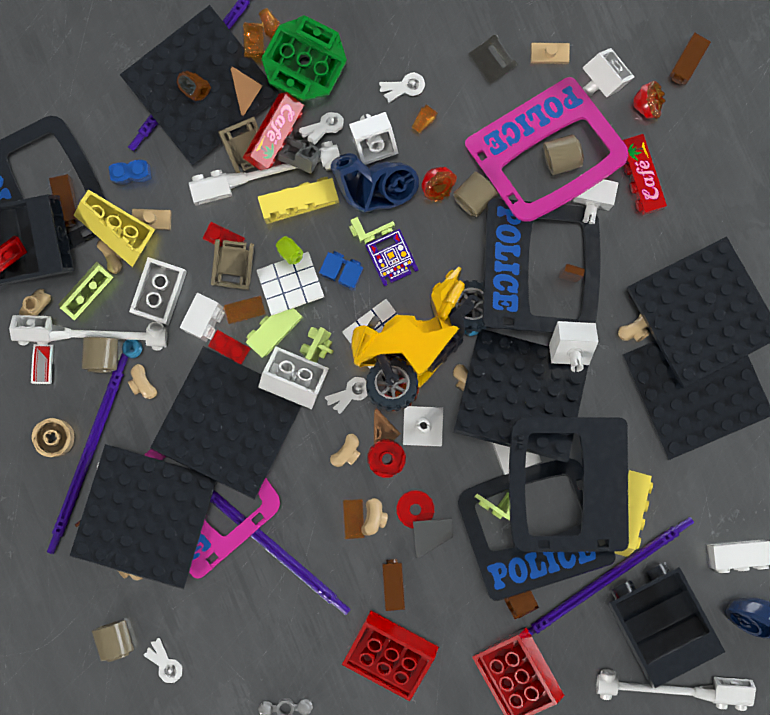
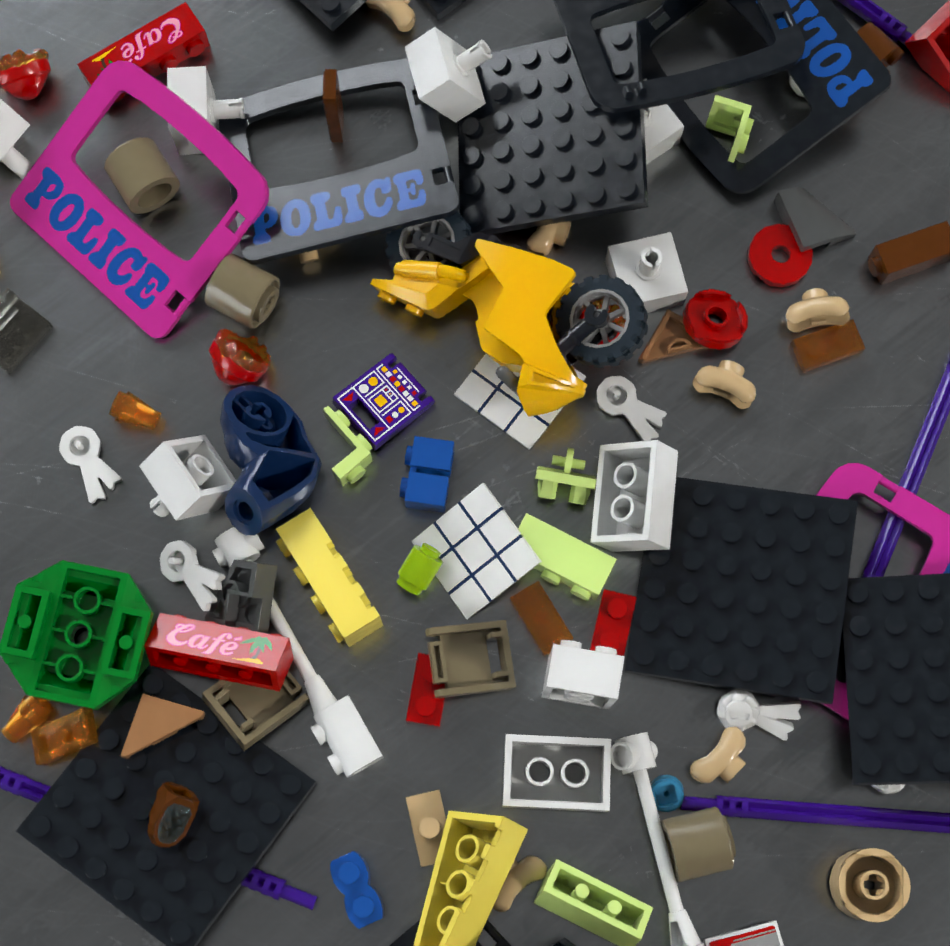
camera: 105 degrees left, 10 degrees down
none -> white piece [716,689,801,741]

